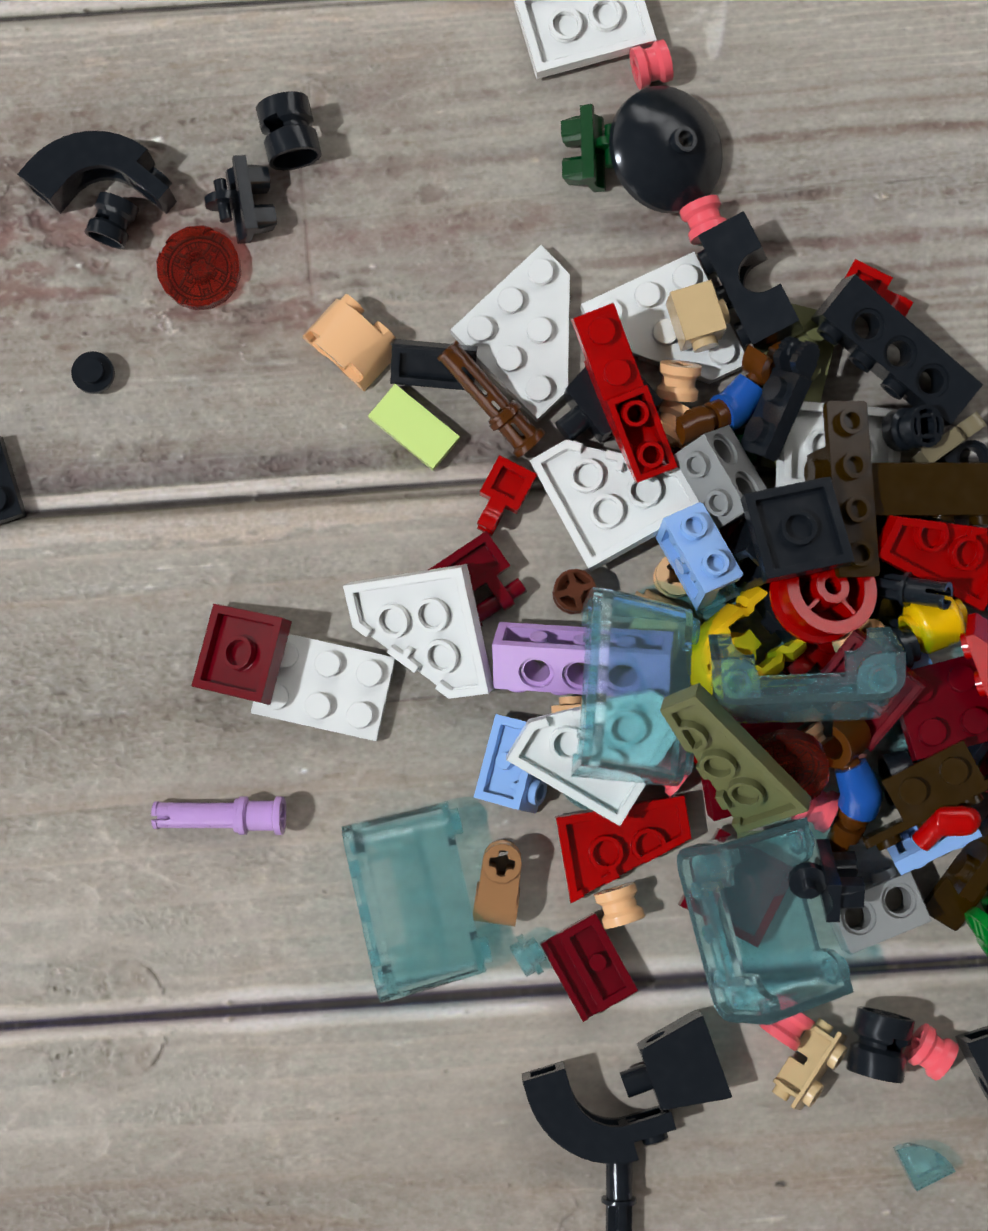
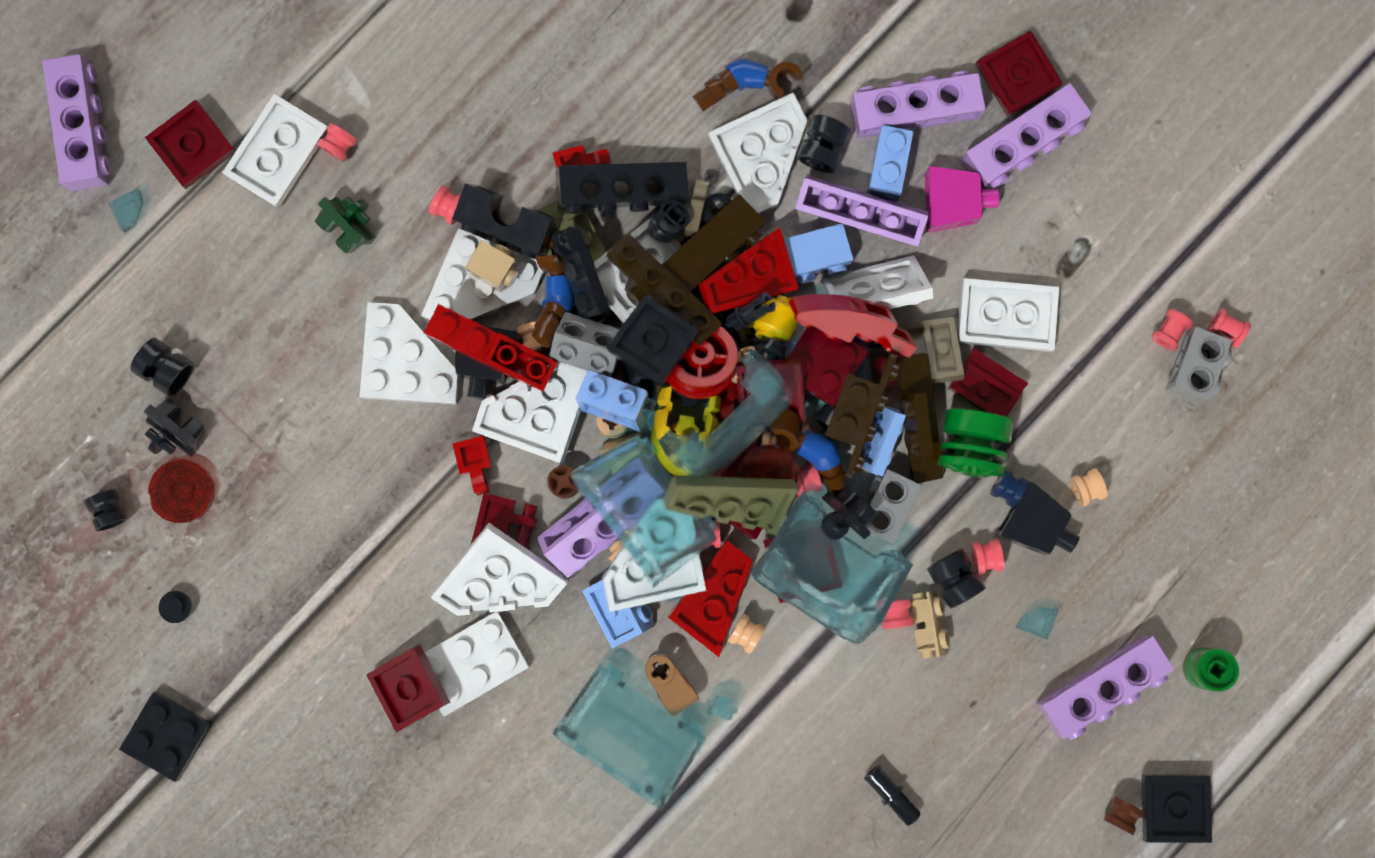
camera: 45 degrees left, 0 degrees up
black arch [17,131,177,214] -> none
lavender pin [151,796,286,835] -> none
light nougat cylinder [302,294,396,392] -> none
yellowish green tile [368,384,460,471] -> none
black tile [390,339,478,390] -> none
reddish brown pin [437,340,545,458] -> none
black arch [522,1061,676,1164] -> none
dark red plate [540,912,638,1022] -> none
black dish [609,86,723,213] -> none
black torso [619,1009,732,1110] -> none
light nougat wheel [656,360,702,402] -> none
red arm [912,806,981,851] -> none

